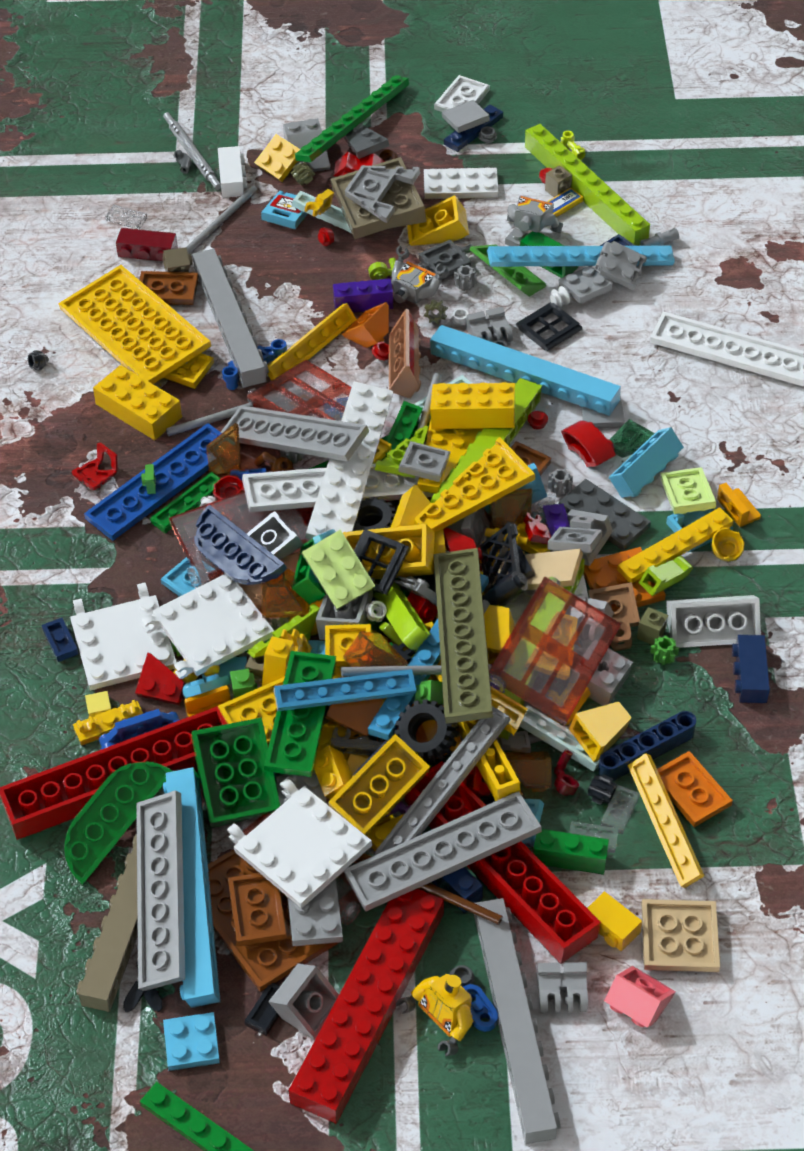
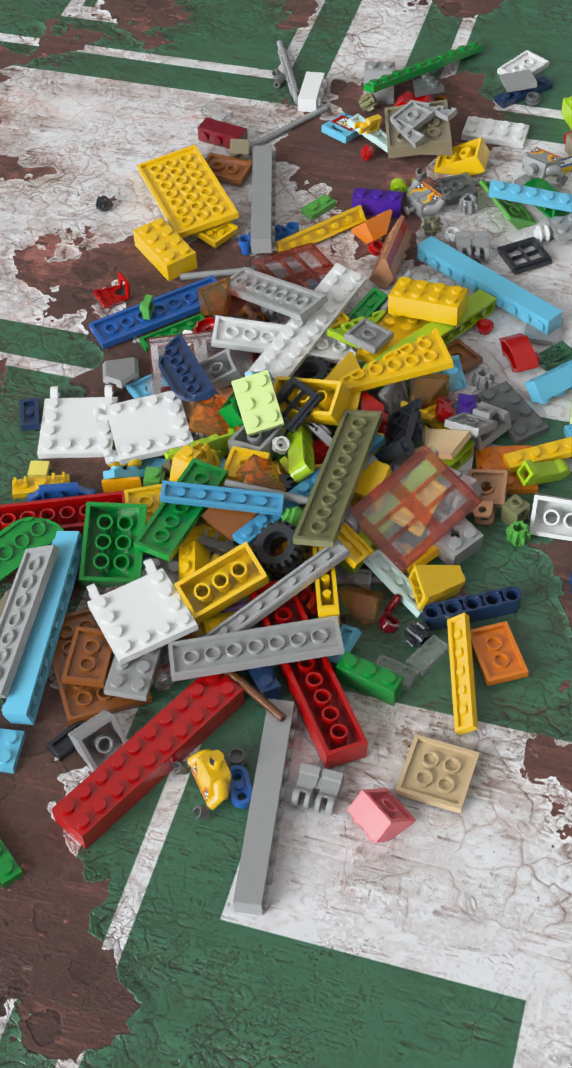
camera: 20 degrees right, 0 degrees up
red wing [135,653,185,705] -> none
yellow plate [254,134,300,182] -> none
yellow brick [587,891,642,952] -> none
none -> light grey tile [102,357,140,388]
none -> bright green plate [301,194,336,221]

